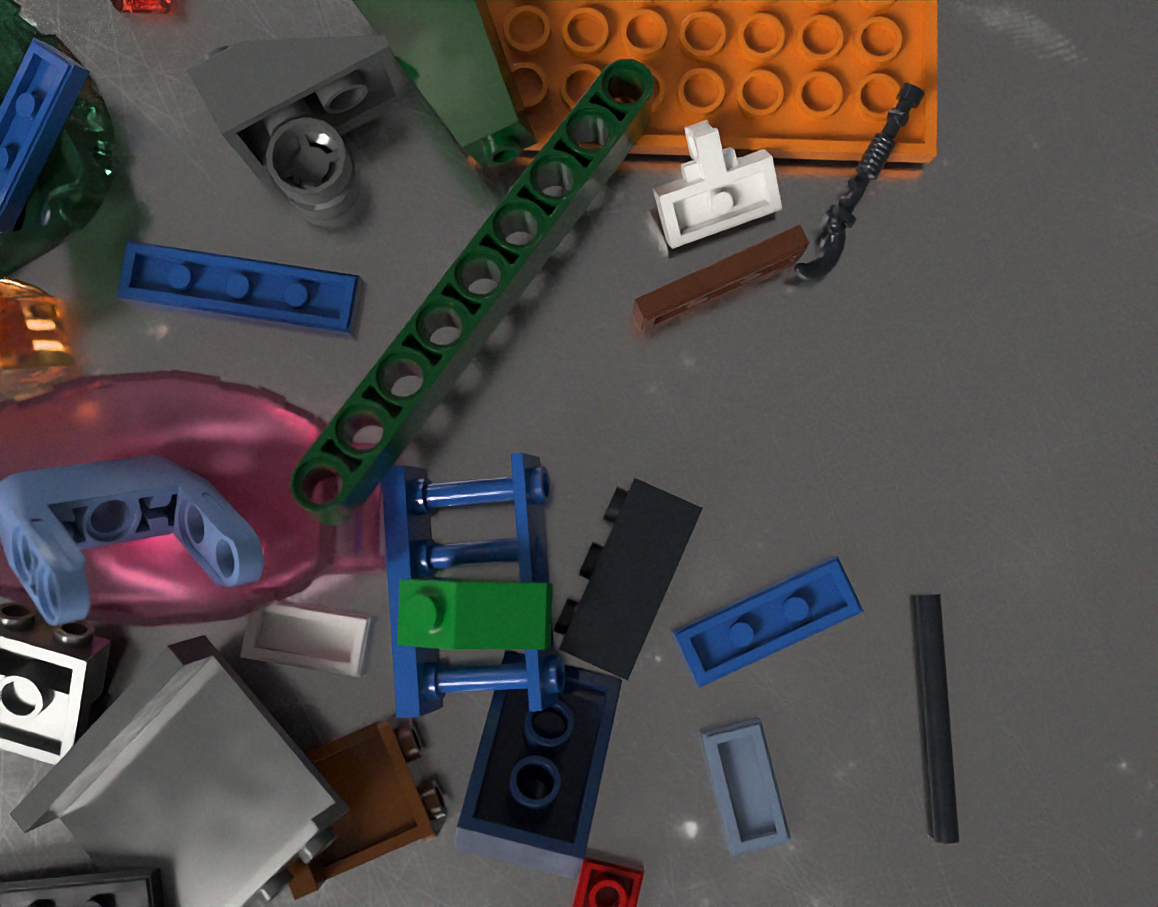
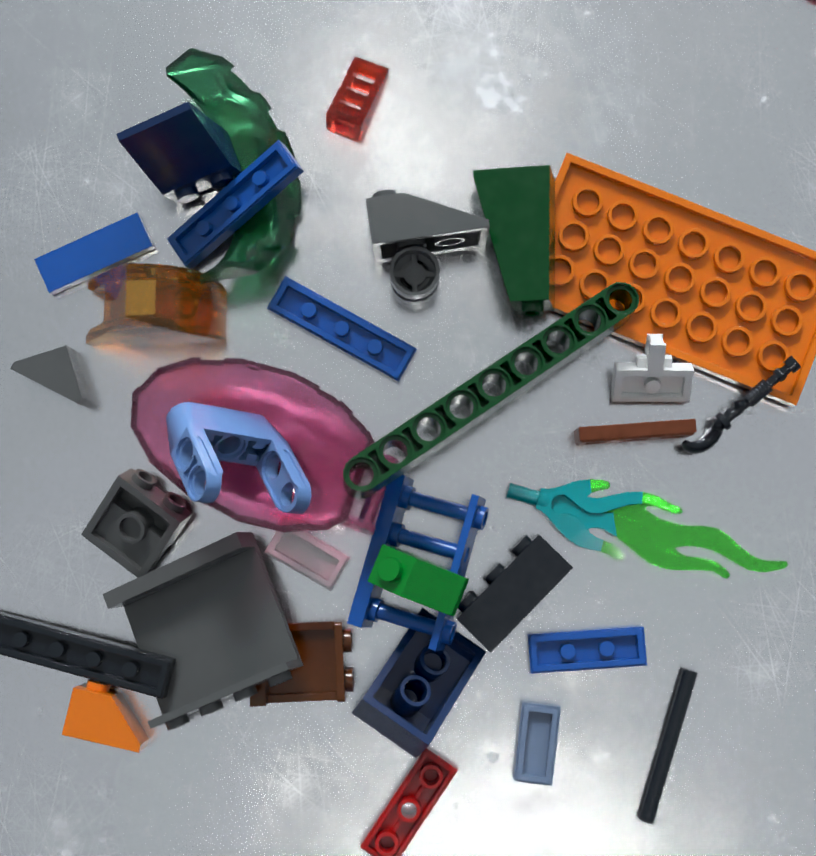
camera: 25 degrees right, 0 degrees up
none -> piece [506,479,788,579]

